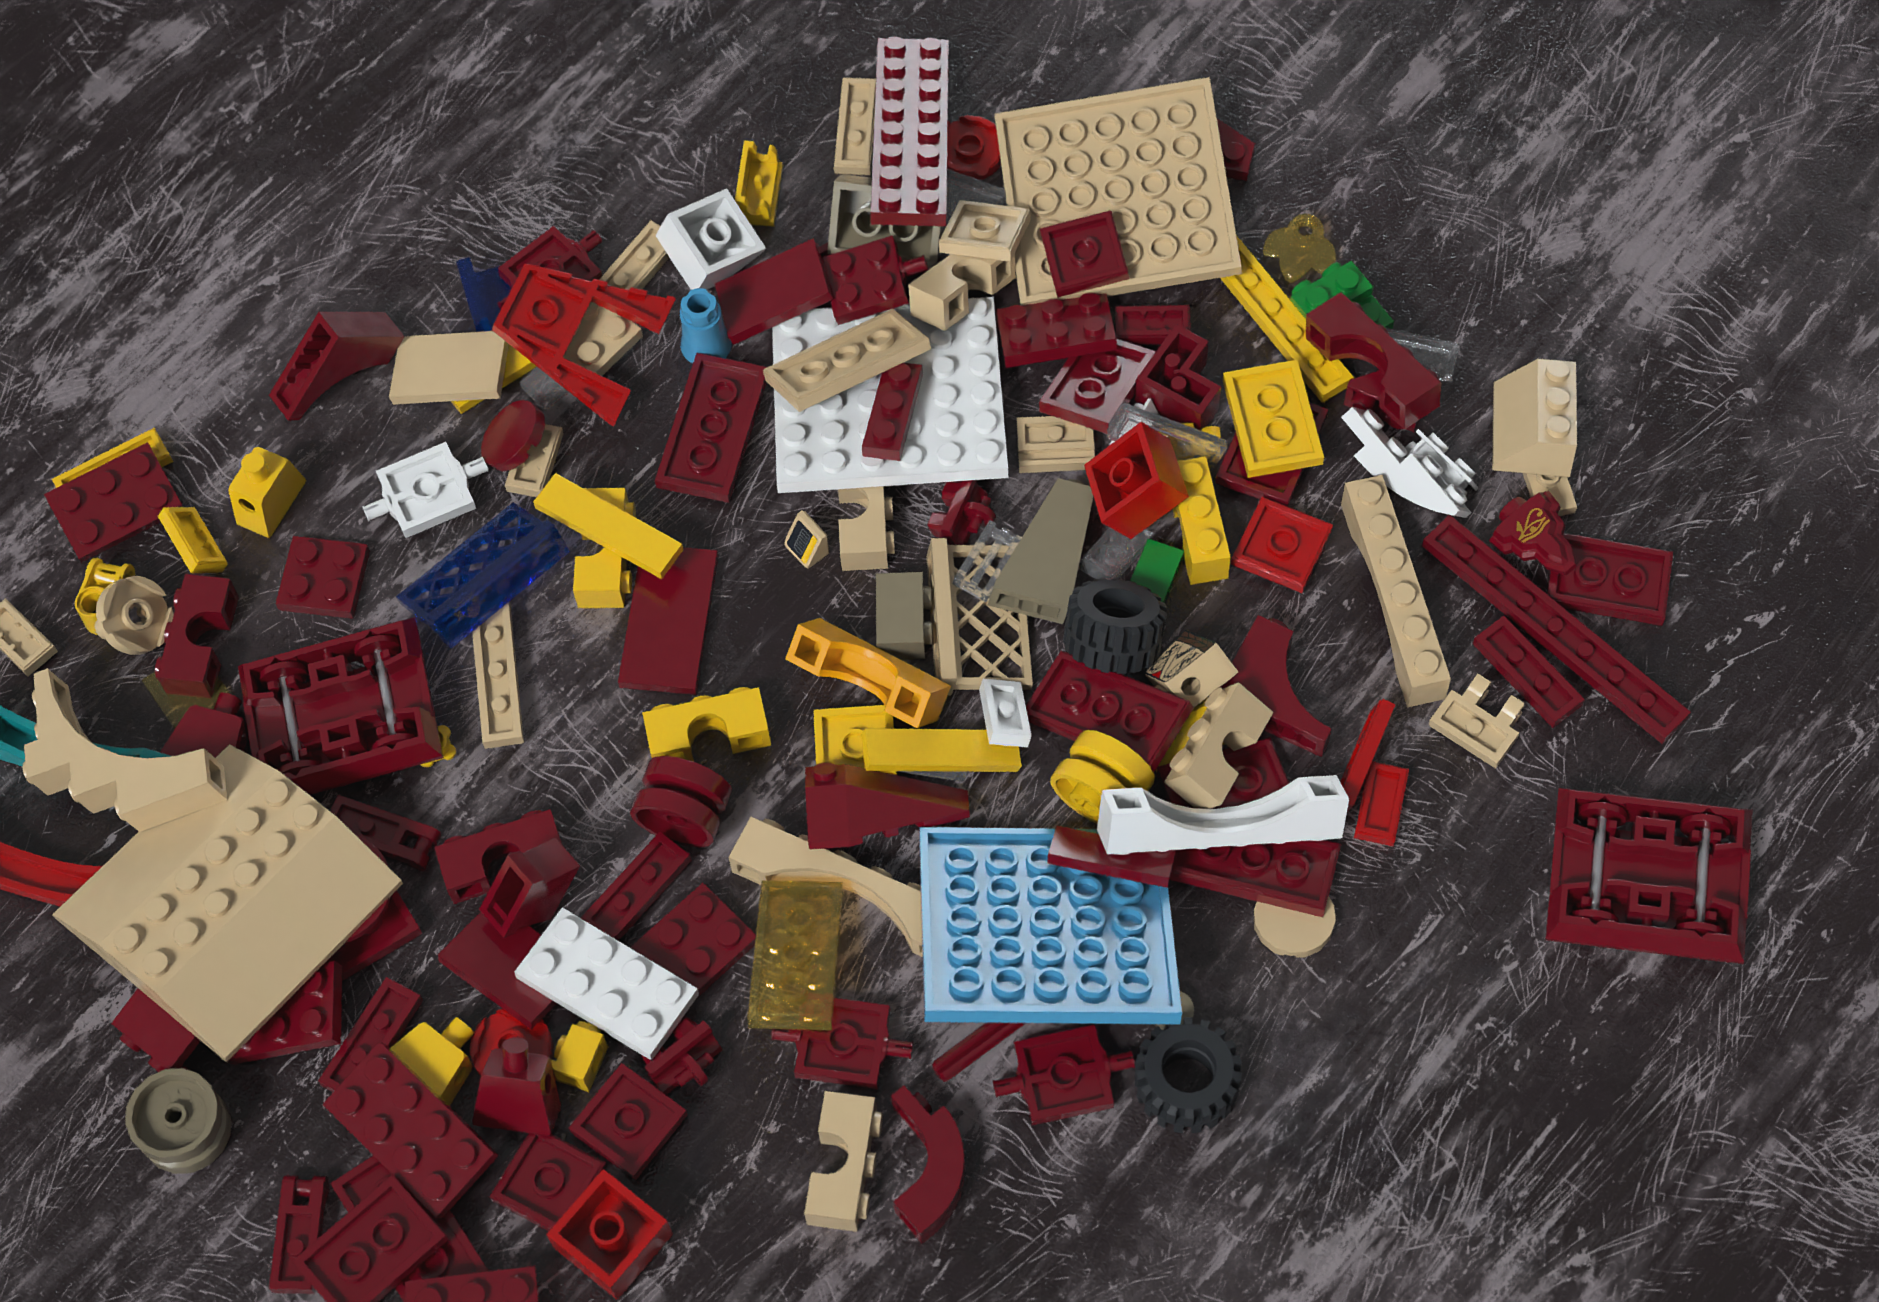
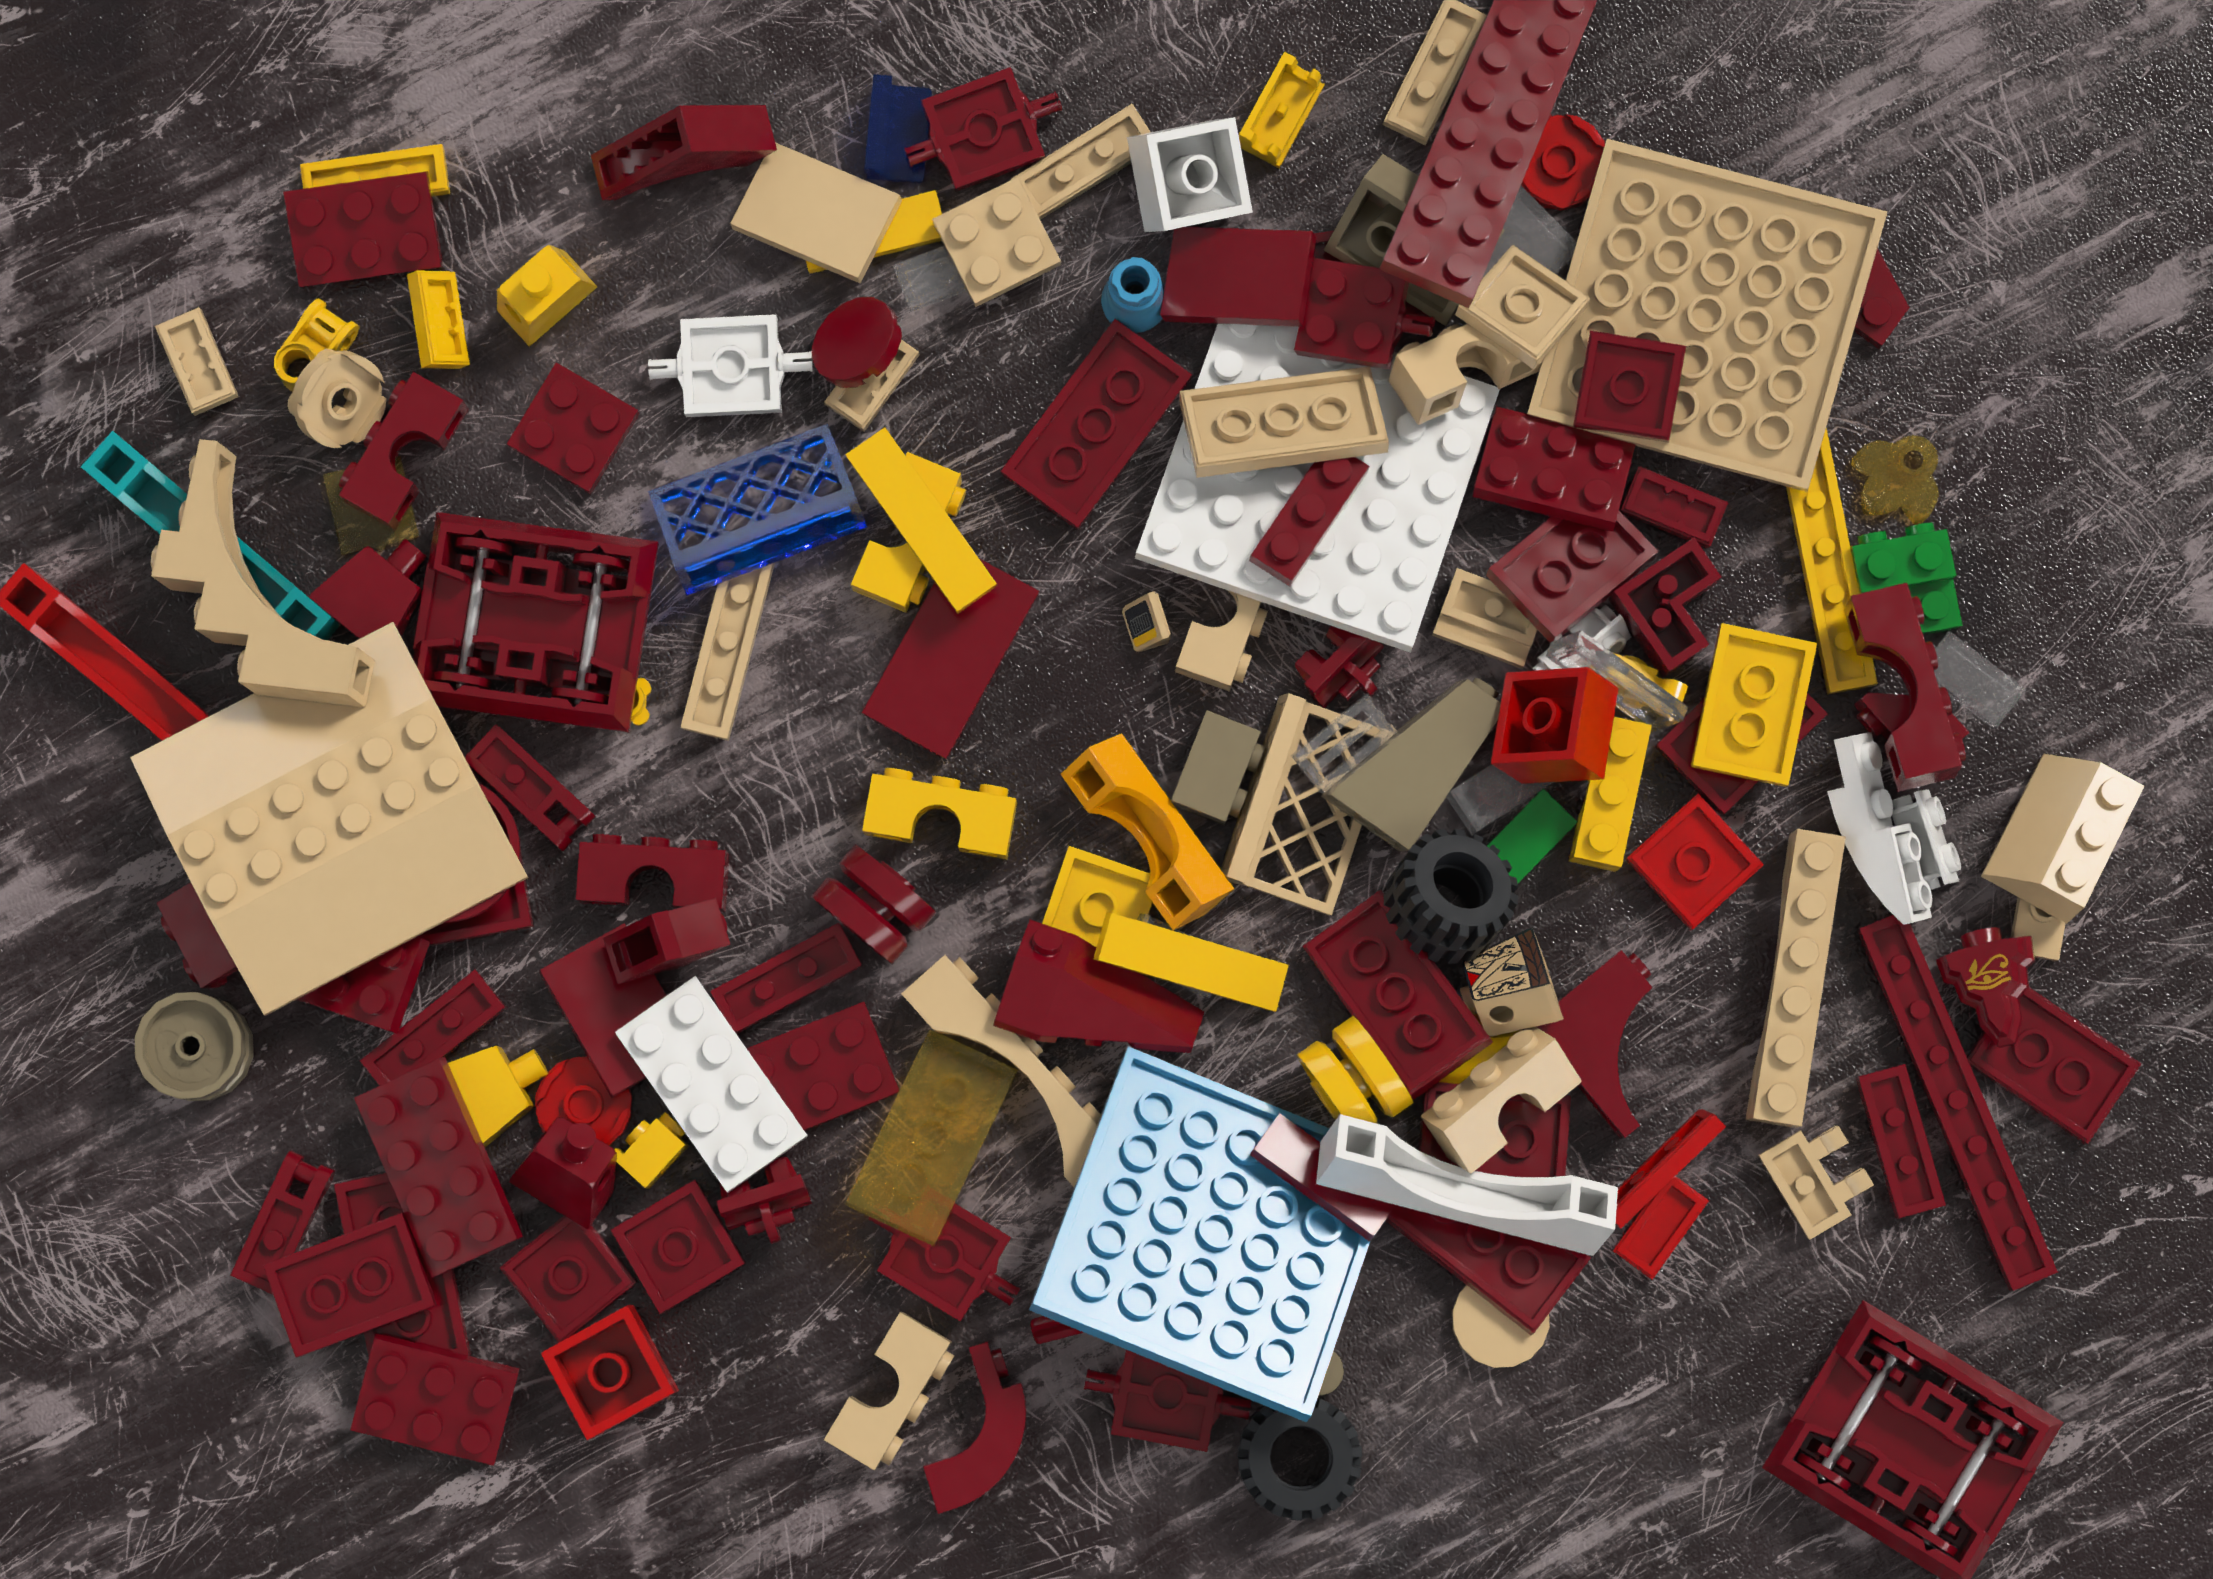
camera: 20 degrees right, 20 degrees up
red wing [492,263,676,427] -> none
white plate [979,679,1032,747] -> none

